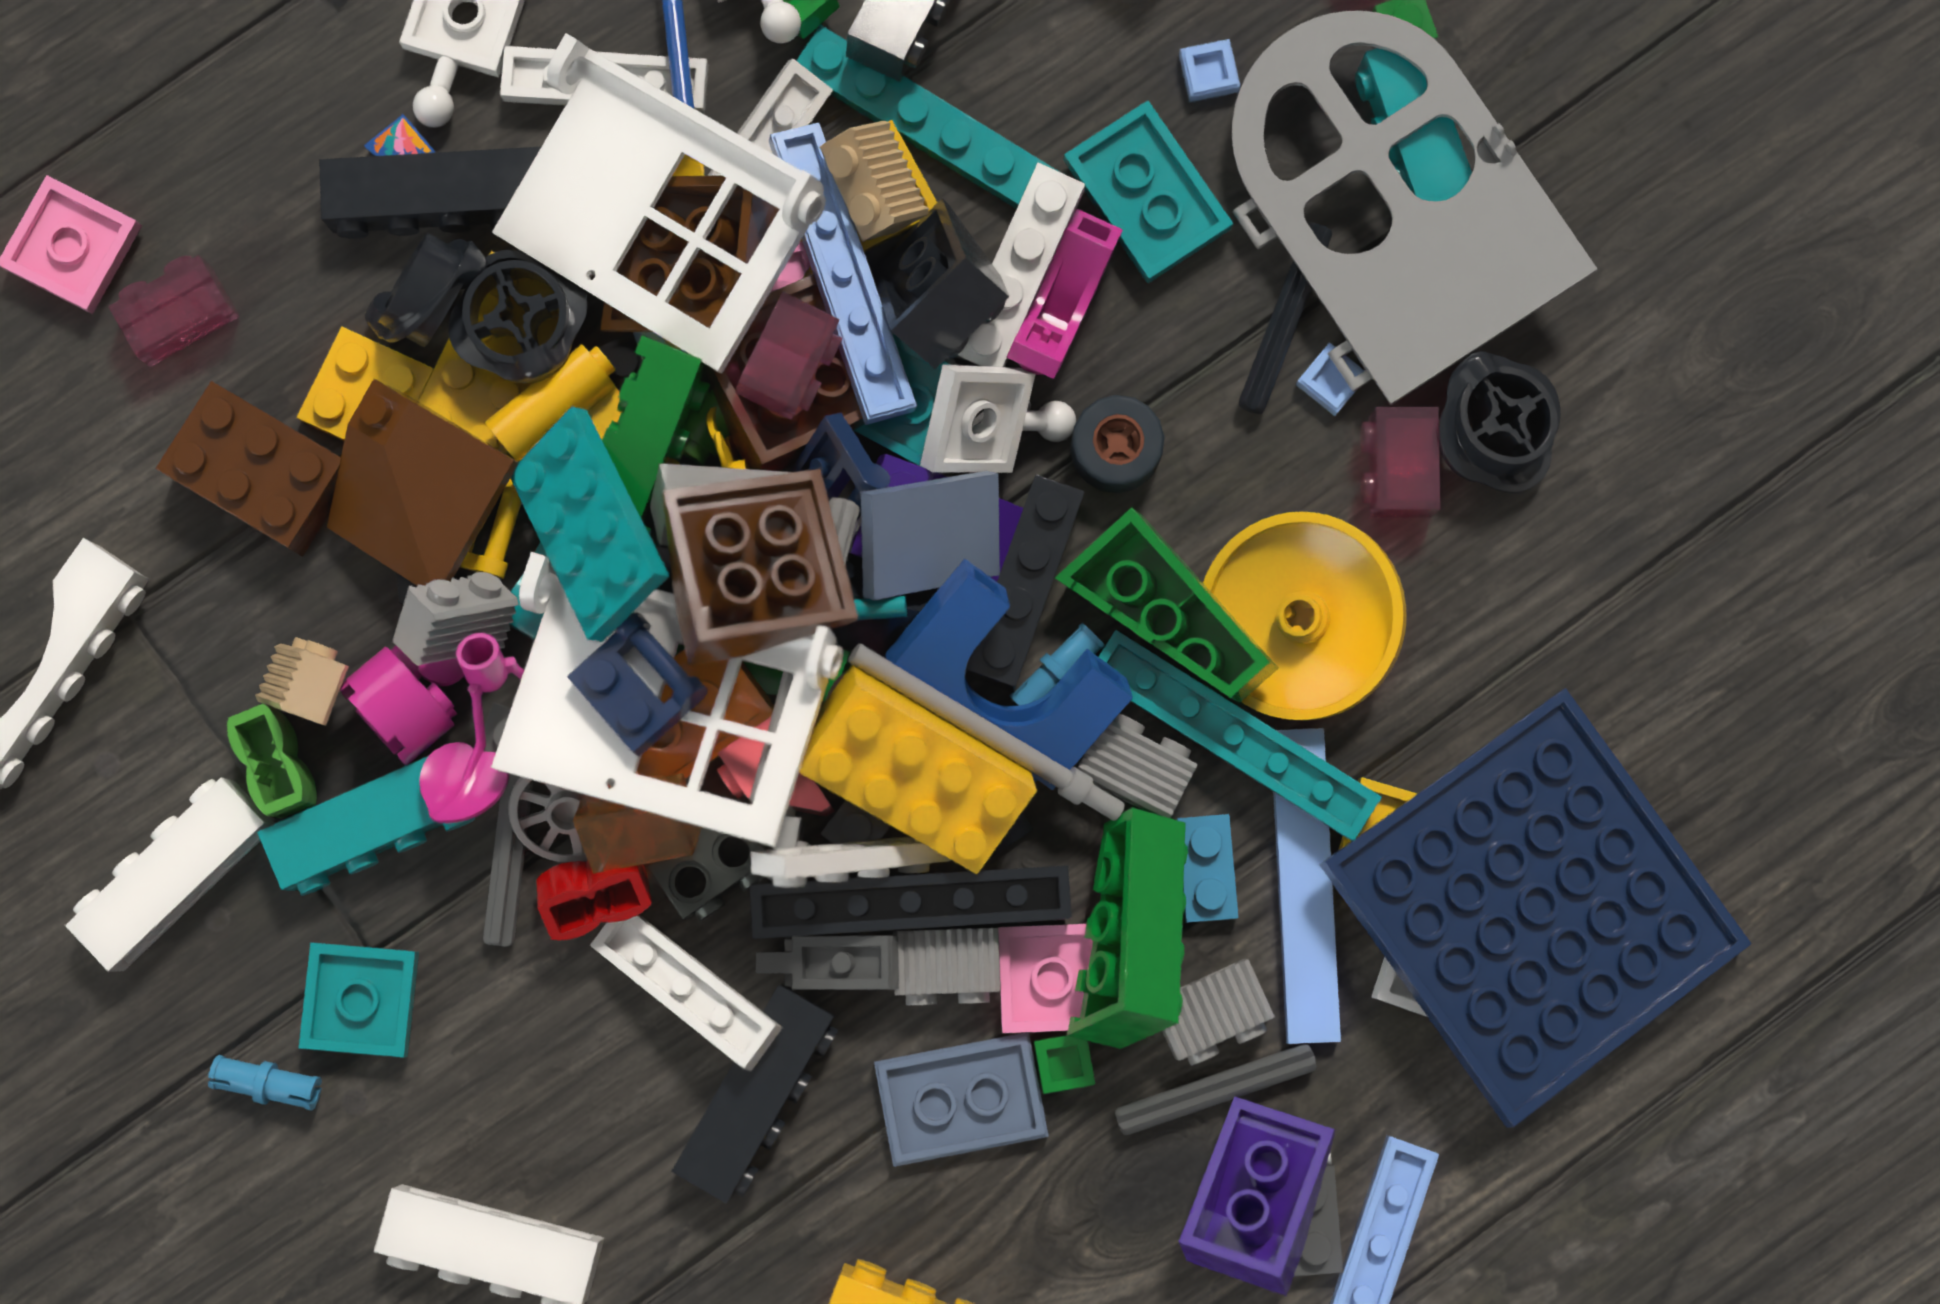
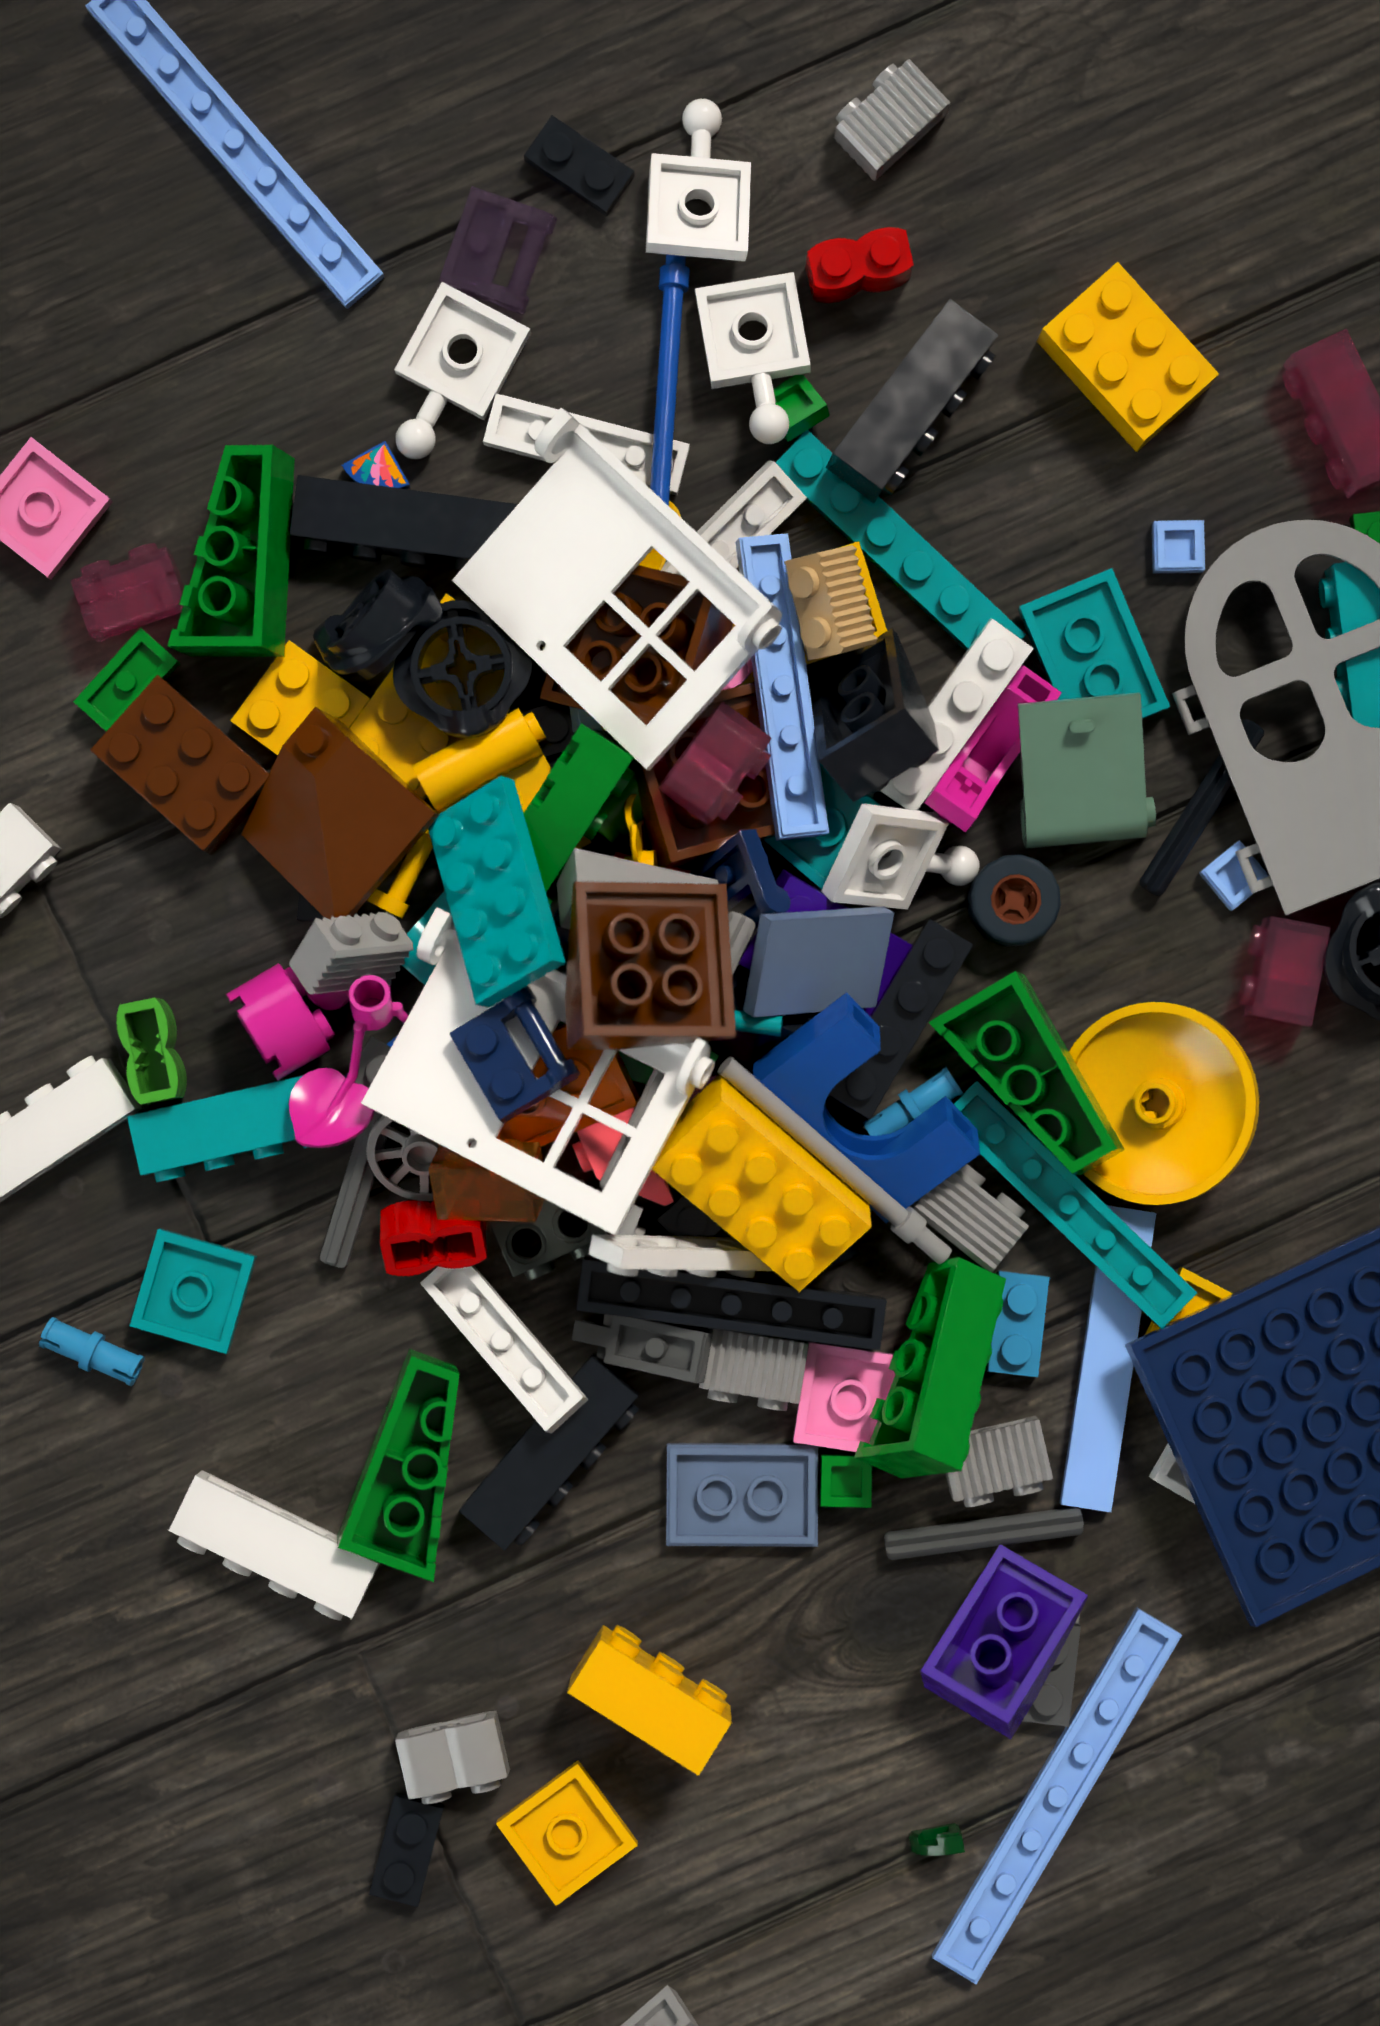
camera: 15 degrees right, 5 degrees up
tan brick [255,637,349,726] -> none
none -> green plate [73,627,180,731]
none -> green wedge [167,445,295,657]
none -> green wedge [337,1349,459,1582]
none -> sand green door [1018,692,1156,848]

